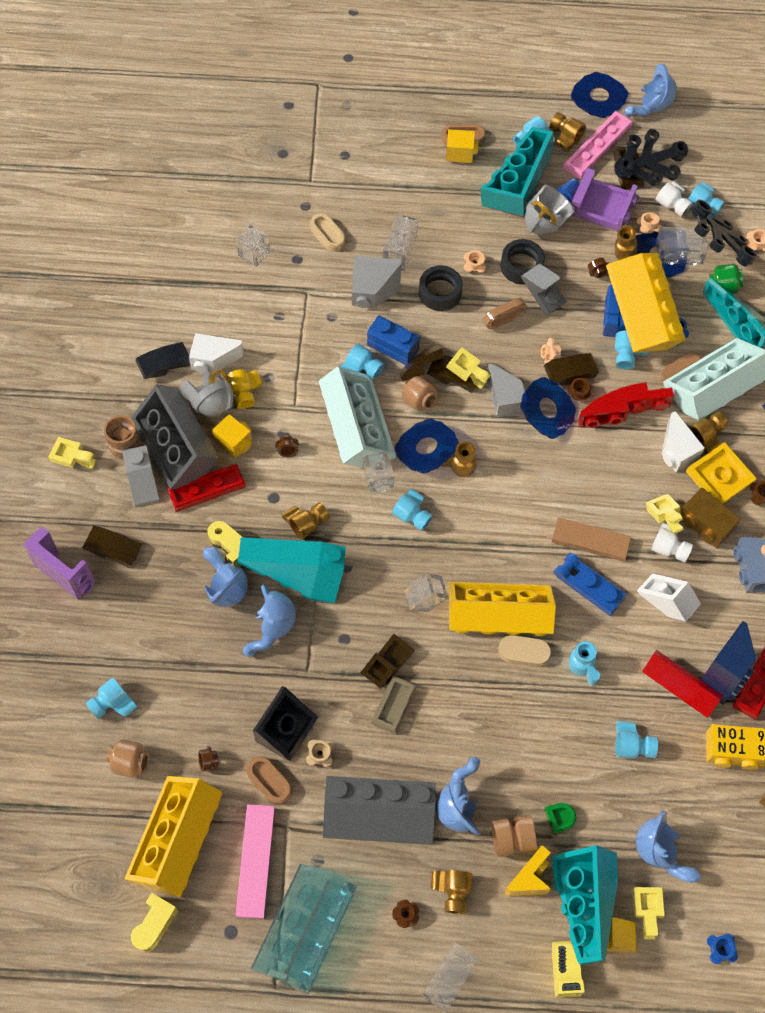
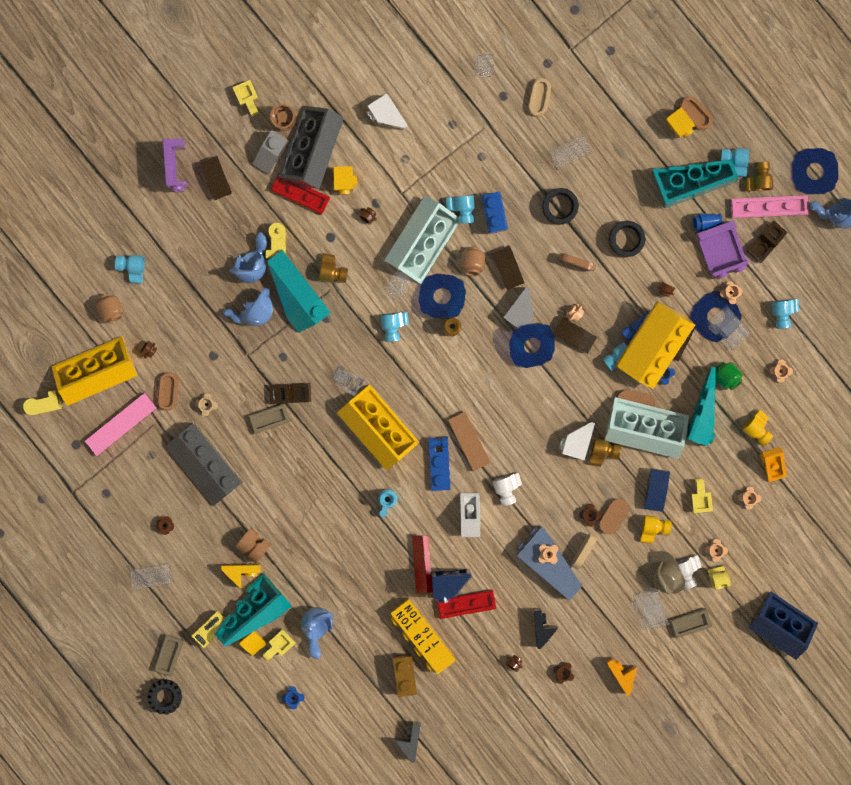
camera: 50 degrees right, 25 degrees up
black slope [135,342,190,379] -> none
light grey helmet [180,369,233,418] -> none
yellow piece [226,369,262,409] -> none
clear light blue slope [251,864,357,994] -> none
black slope [253,686,318,761] -> none
light grey slope [352,256,402,308] -> none
dark brown slope [399,344,445,382] -> none
pearl gold piece [431,870,473,915] -> none
medium blue piece [436,757,481,836] -> none
light yellow plate [446,347,491,389] -> none
light nougat plate [464,250,486,273] -> none
tan tile [498,635,551,667] -> none
dark grey slope [520,263,566,315] -> none
light grey helmet [525,184,575,235] -> none
green tile [544,803,576,835] -> none
reddish brown plate [568,378,591,401] -> none
red slope [577,382,674,428] -> none
black plant [614,129,688,186] -> none
pearl gold piece [614,225,638,260] -> none
medium azure piece [615,721,658,759] -> none
light yellow plate [646,494,684,534] -> none
white piece [655,181,692,217] -> none
pearl gold brick [680,487,741,549] -> none
yellow plate [686,442,756,504] -> none
black plant [690,199,758,267] -> none

